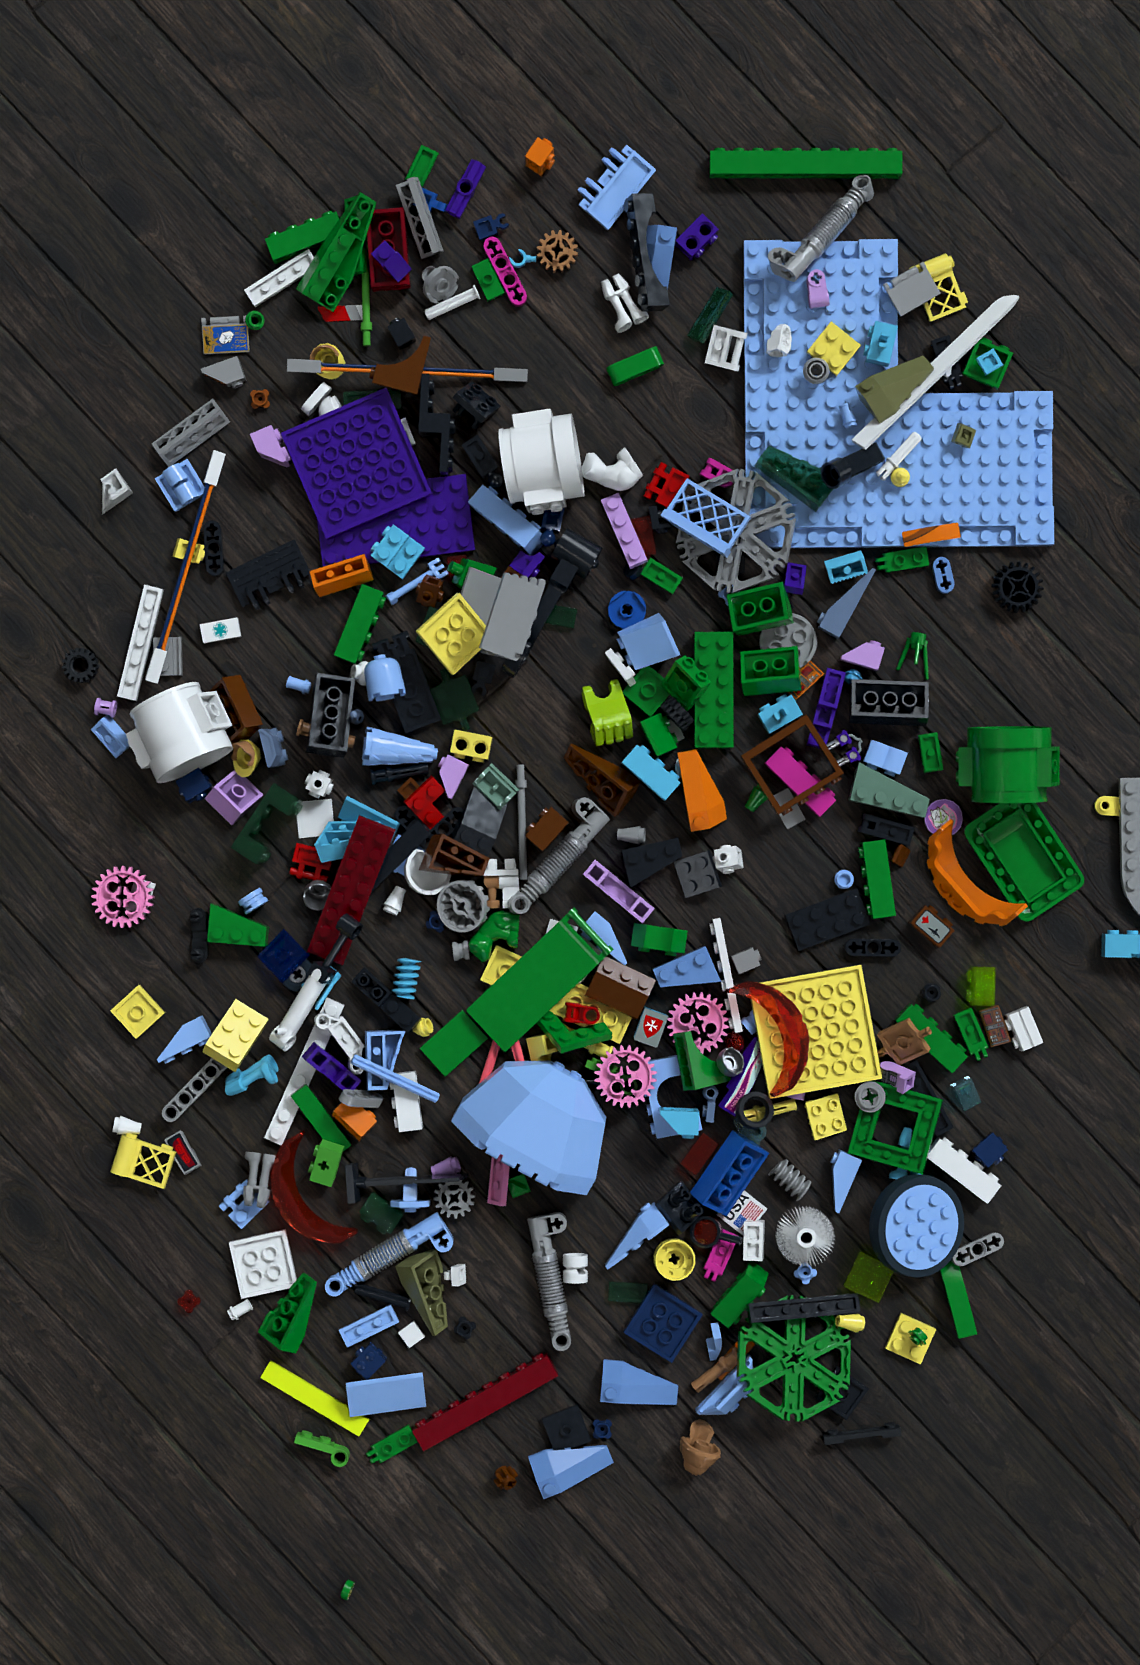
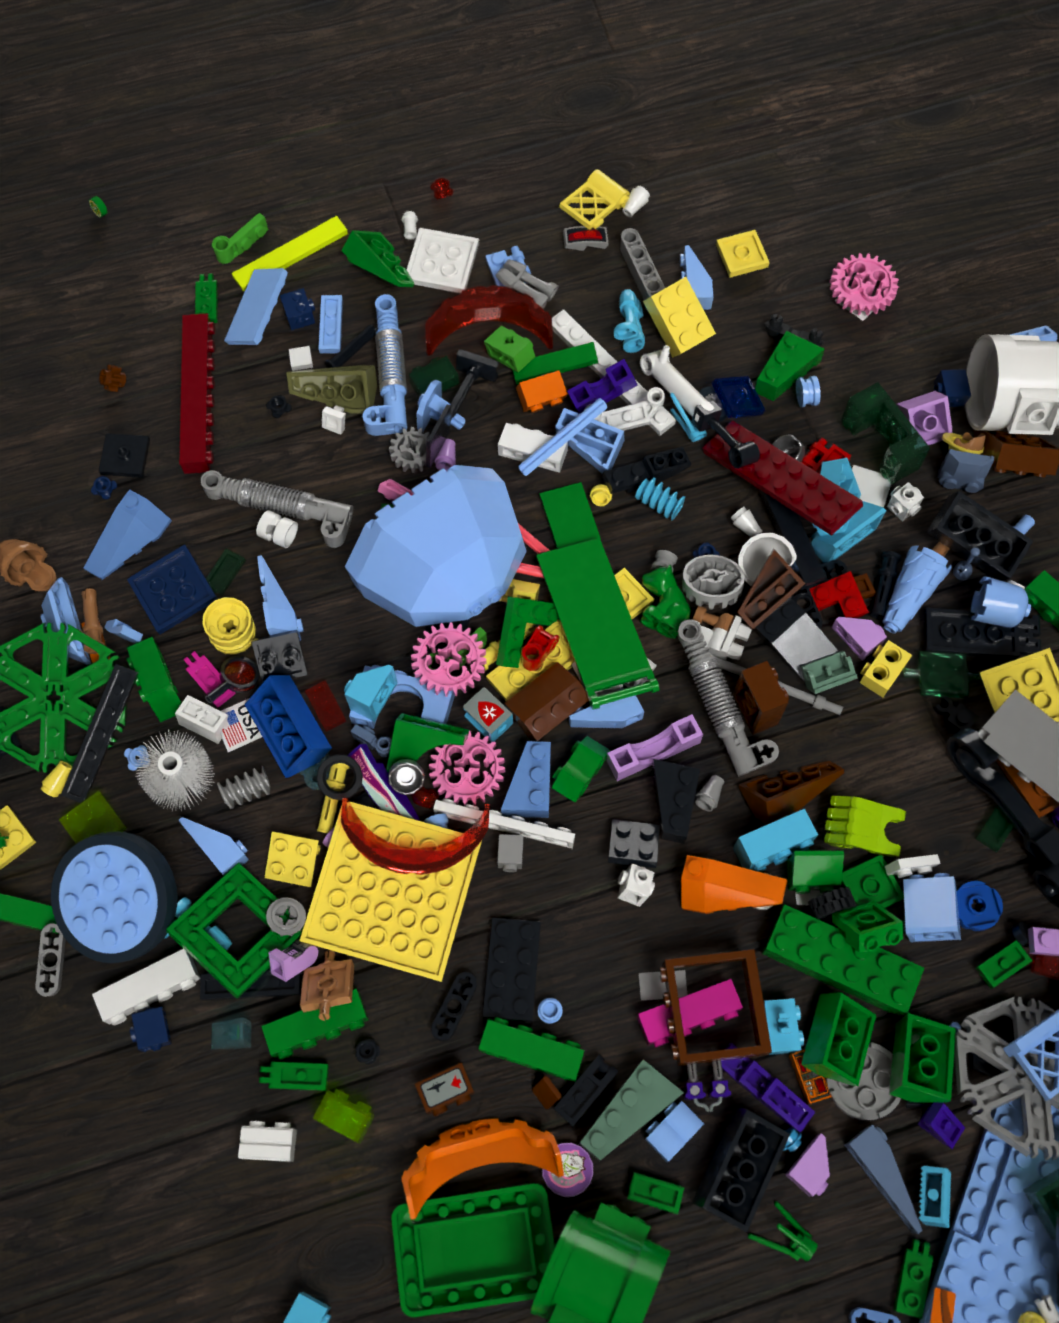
camera: 115 degrees right, 20 degrees down
light grey beam [339,1089,383,1108] -> none
medium blue wedge [528,1445,614,1499] -> none
green cone [745,785,767,812] -> none
slope [979,1005,1011,1047] -> none

